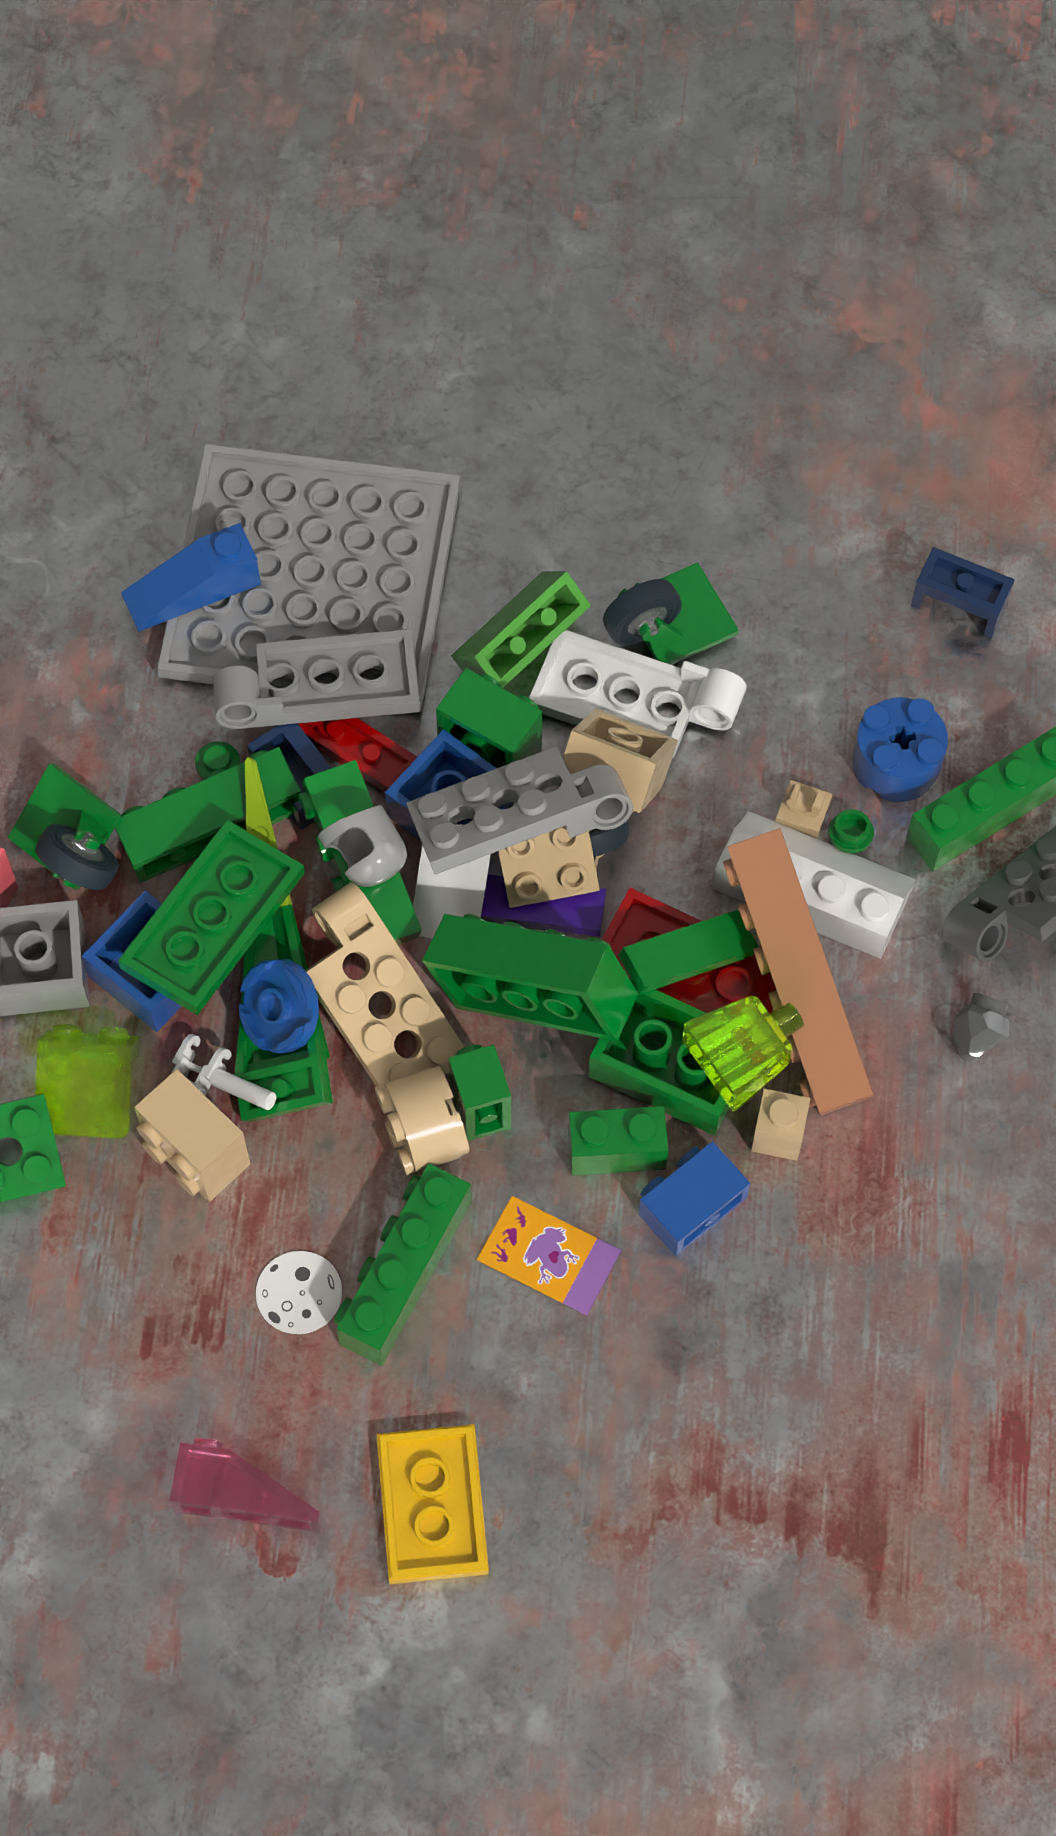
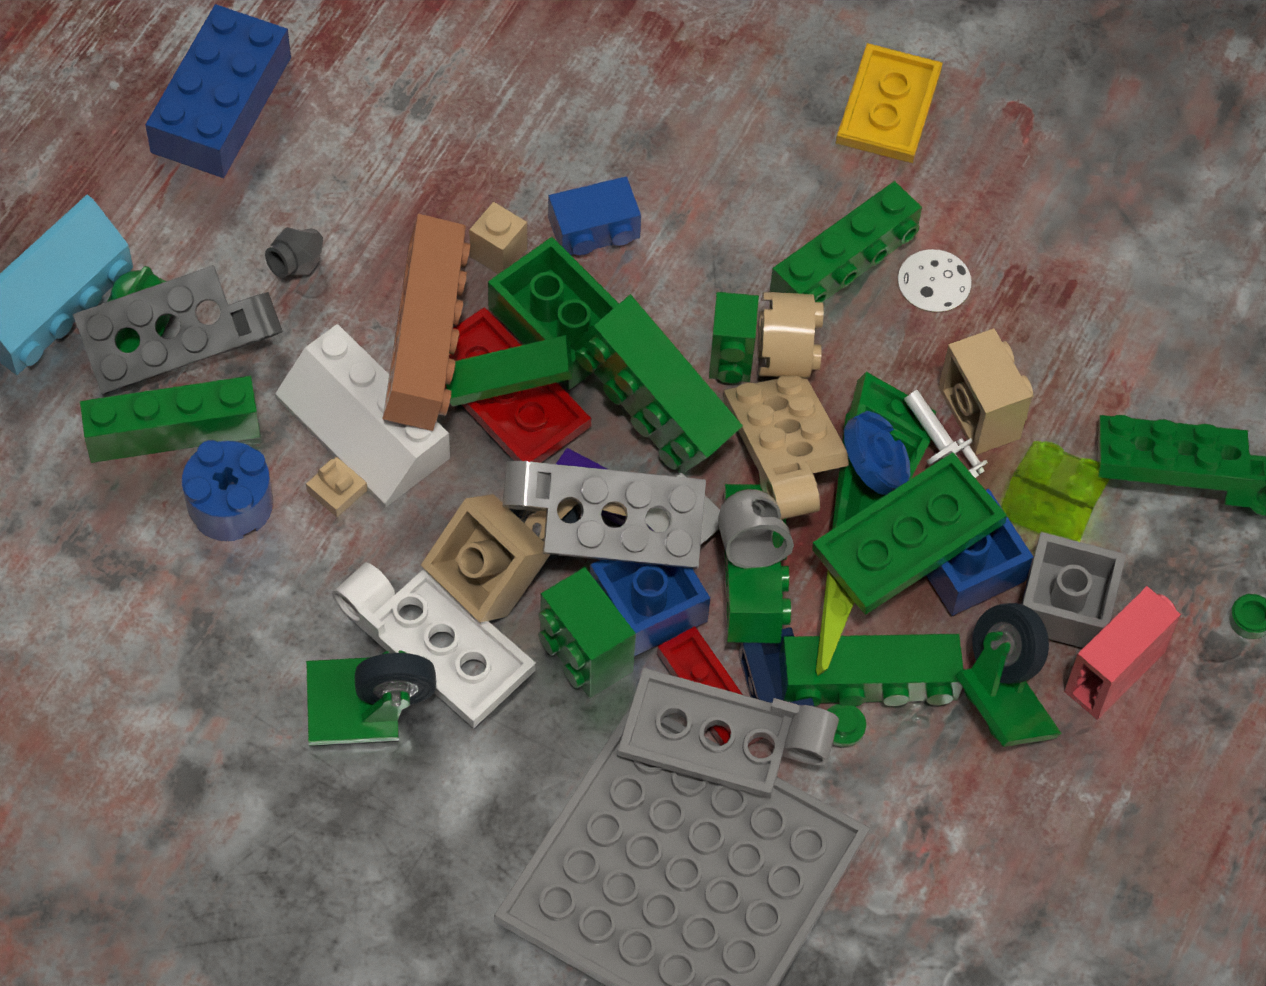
camera: 160 degrees left, 5 degrees down
blue slope [121,523,261,632] -> none
clear pink slope [169,1438,322,1533] -> none
bright green brick [451,571,591,688] -> none
sticker [476,1196,622,1316] -> none
green brick [568,1106,668,1176] -> none
clear neon green torso [682,996,804,1112] -> none
green plate [828,809,874,853] -> none
dark blue panel [911,547,1015,638] -> none

